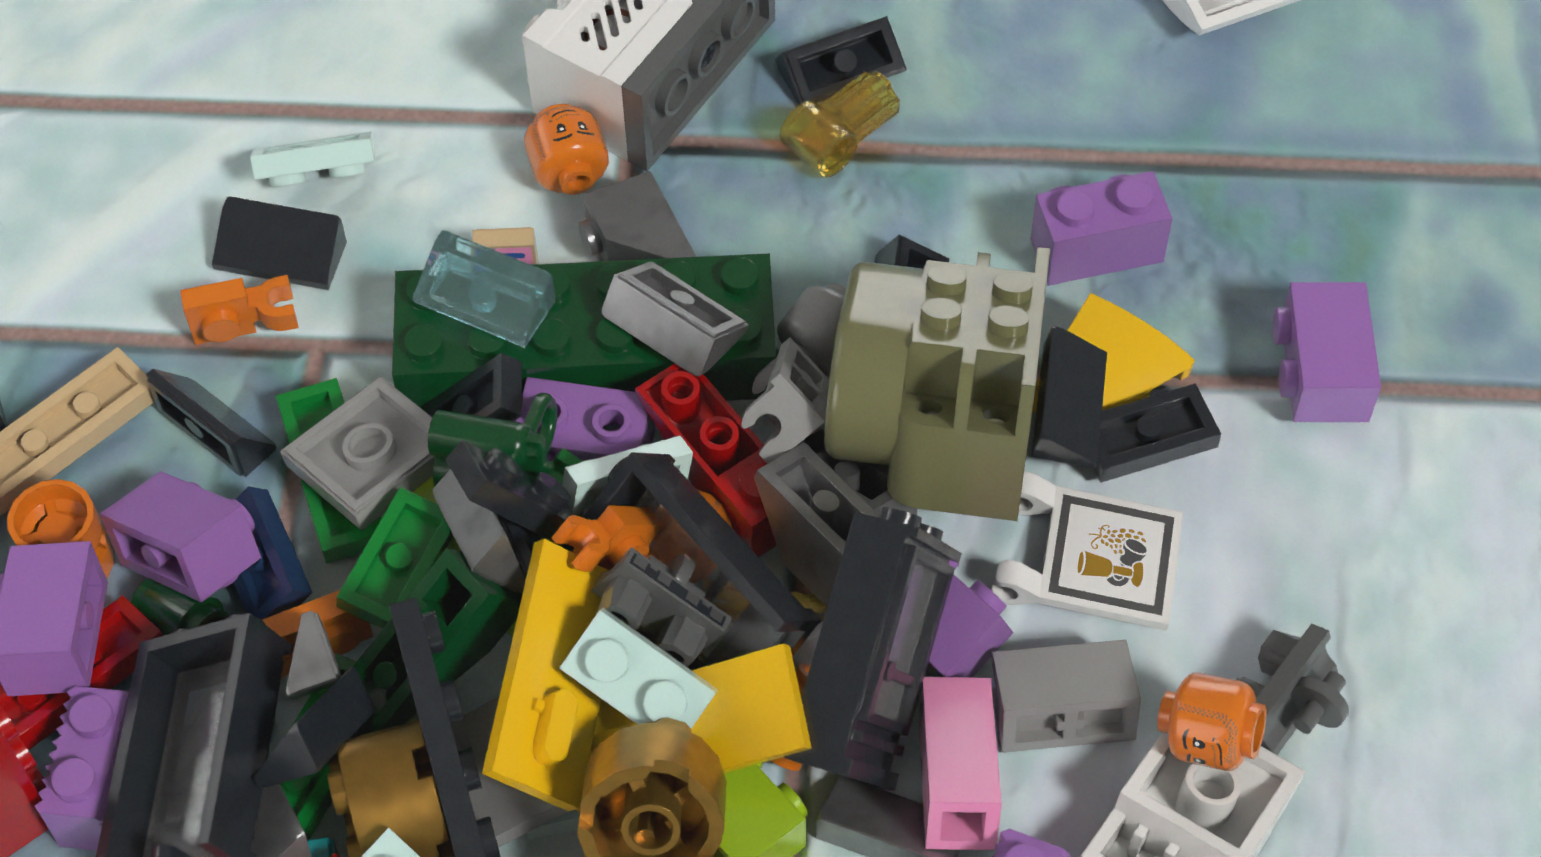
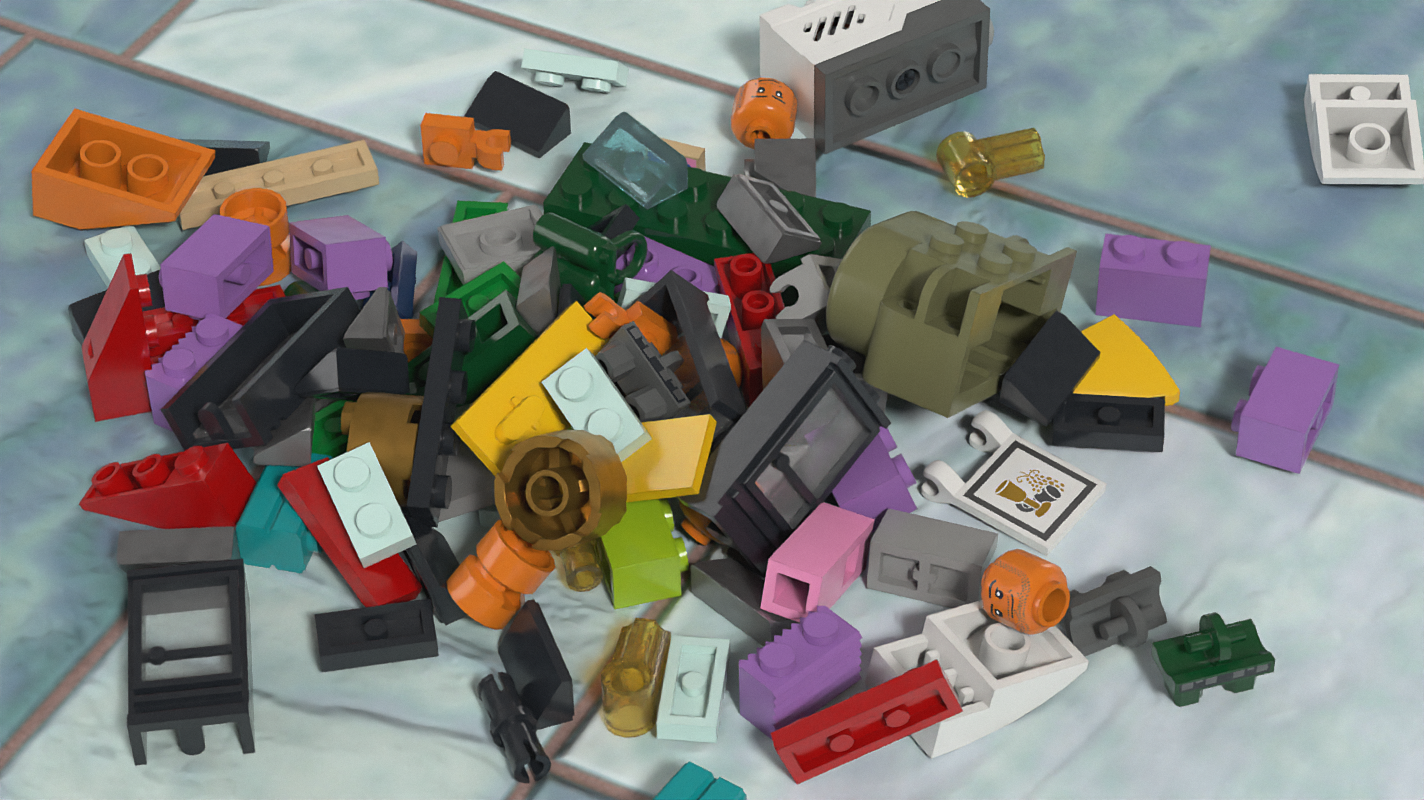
camera: 25 degrees right, 15 degrees down
black slope [146,369,276,477] -> none
black plate [445,439,574,547] -> none
black slope [775,16,907,108] -> none
none -> dark green hips [1151,612,1275,707]

